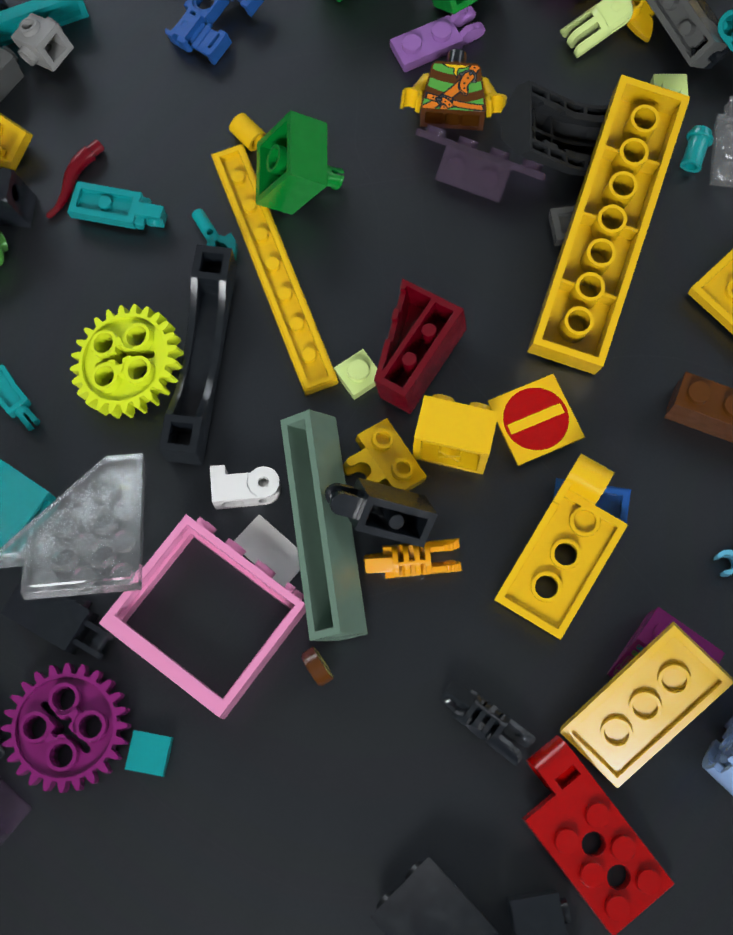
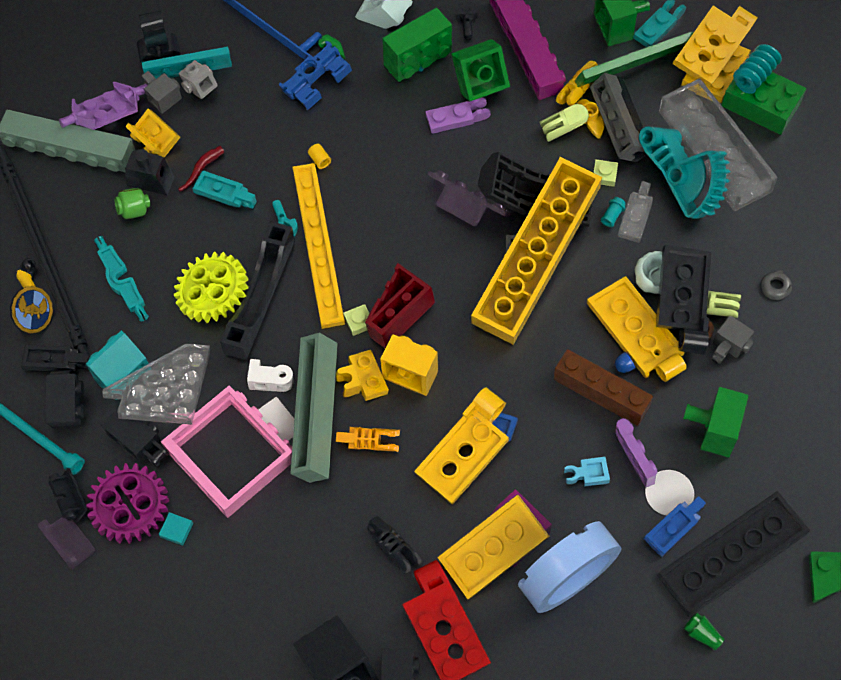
camera: 10 degrees right, 10 degrees down
green brick [256,110,344,215] -> none
reddish brown tile [301,646,334,686] -> none
black brick [325,478,438,548] -> none
torso [400,49,507,131] -> none
piece [487,374,585,466] -> none

